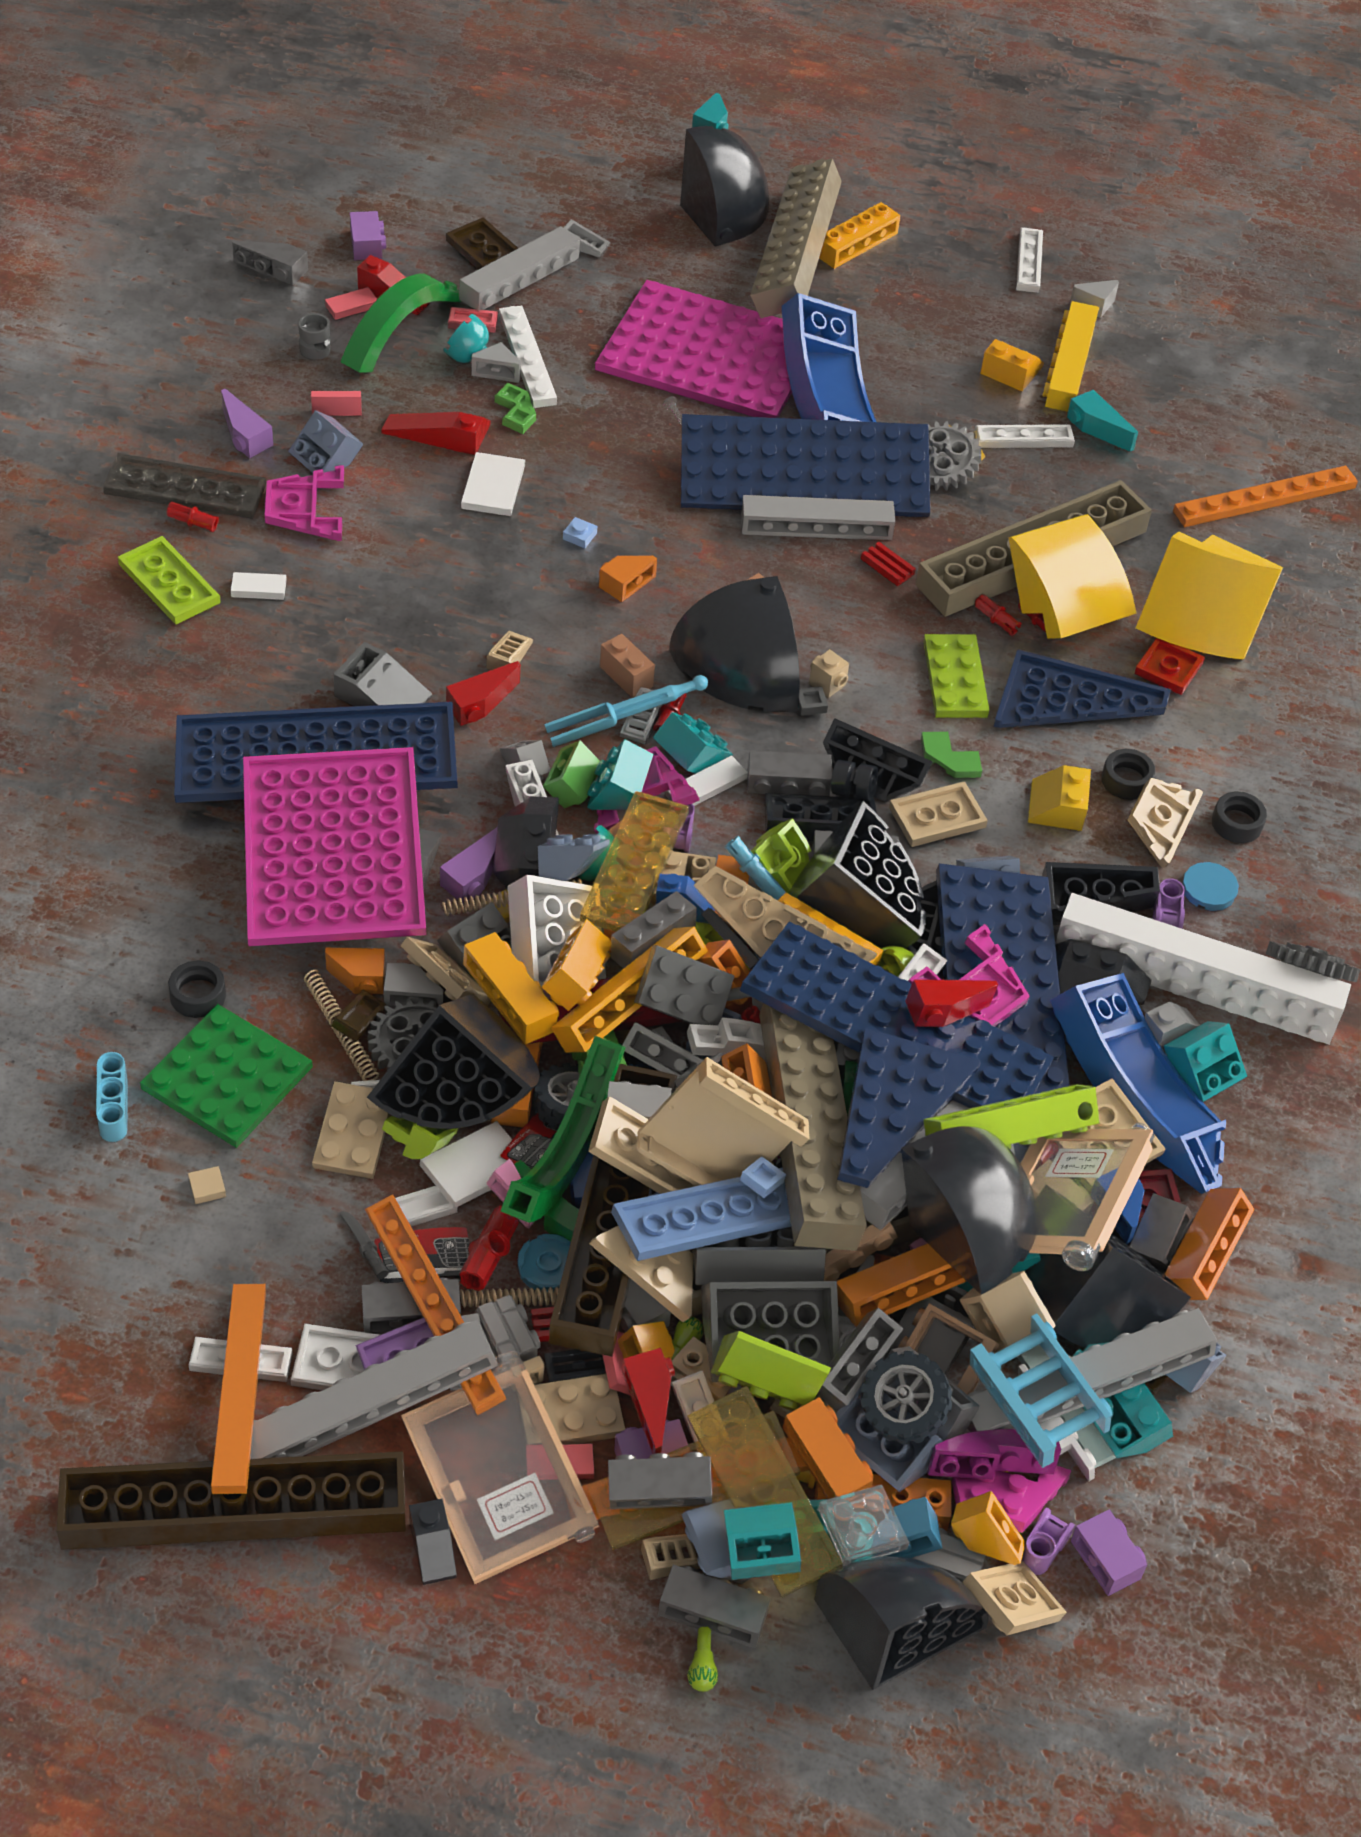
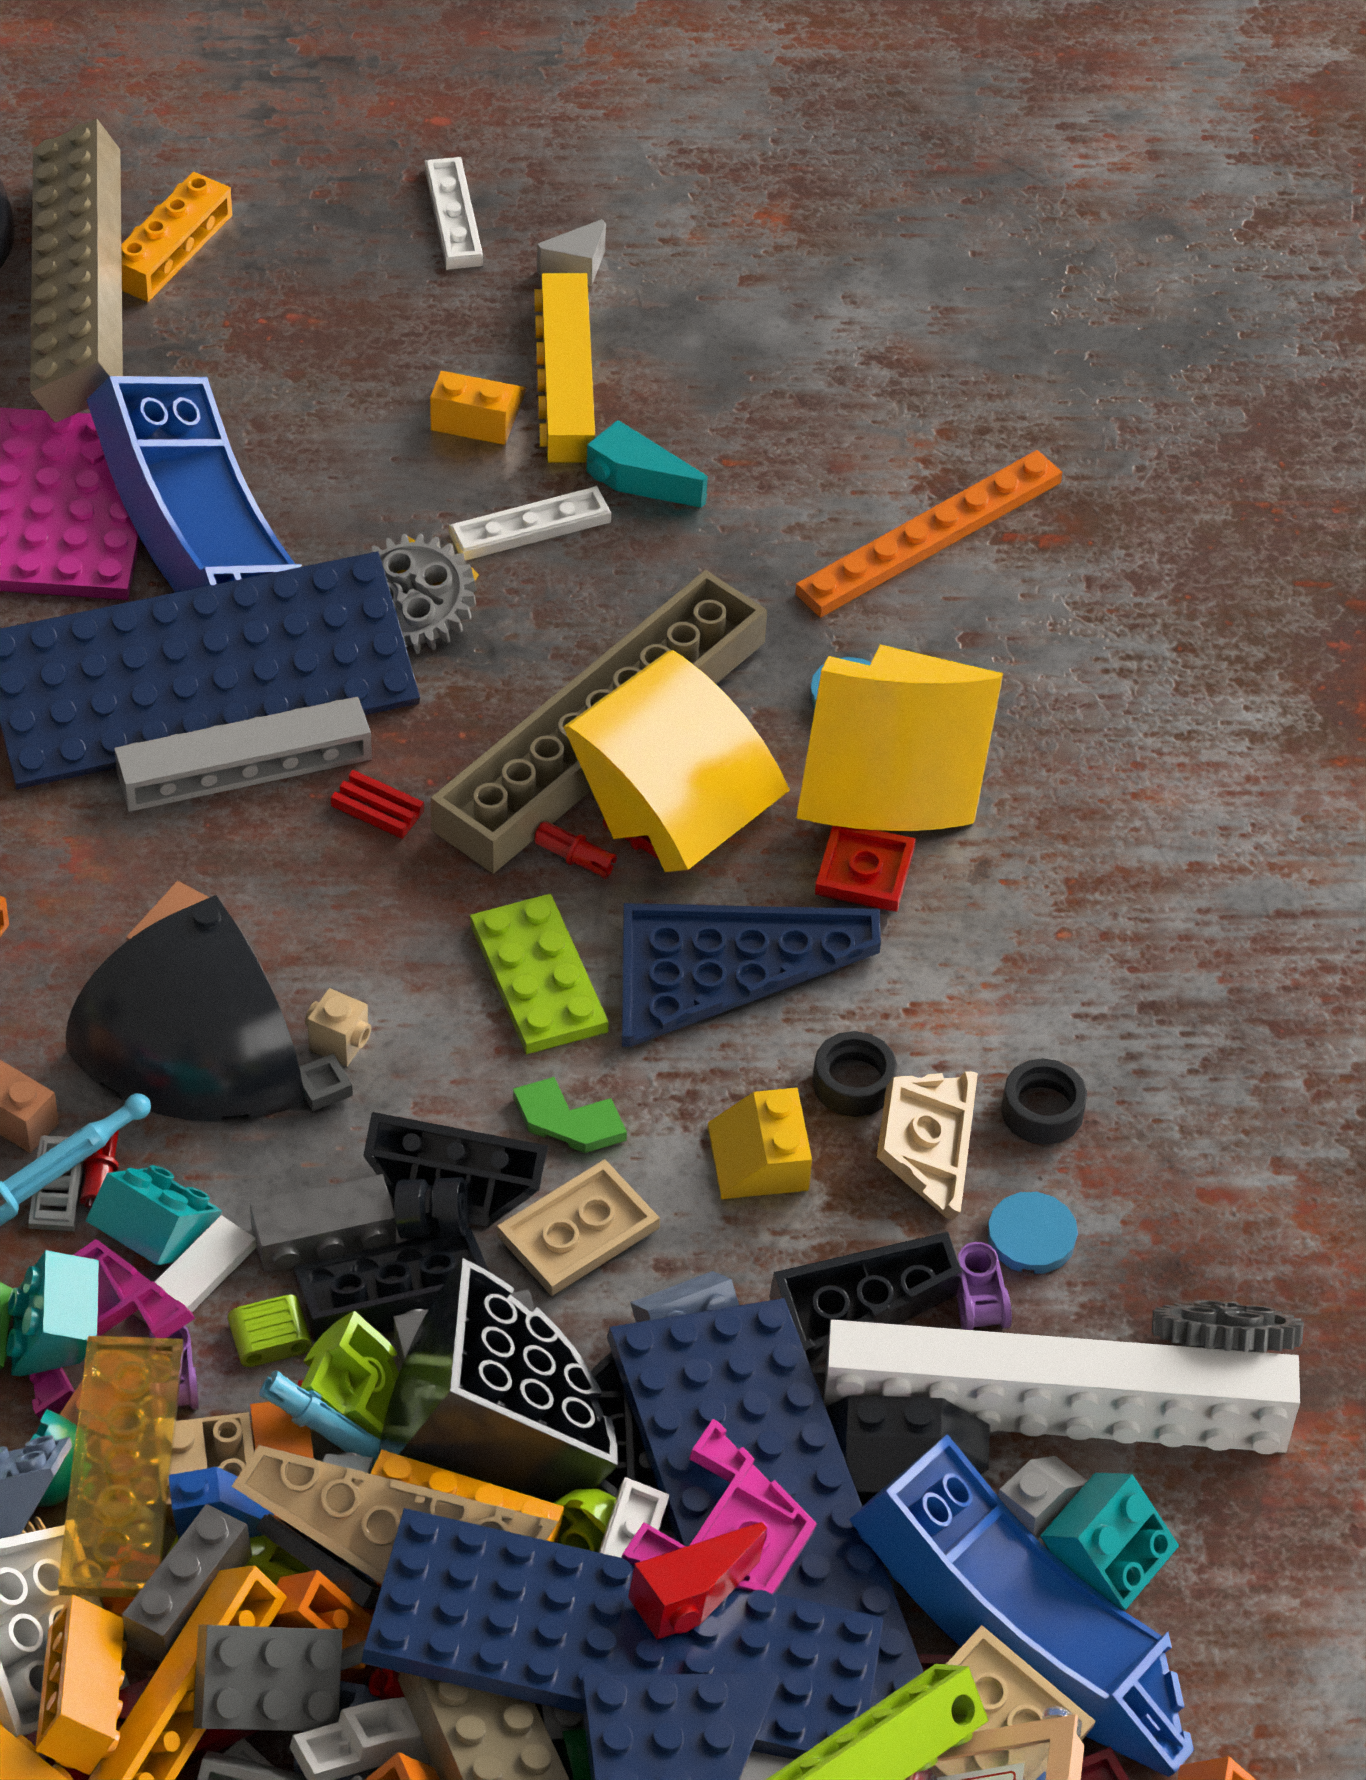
camera: 15 degrees left, 0 degrees up
none -> lime piece [227,1295,313,1367]

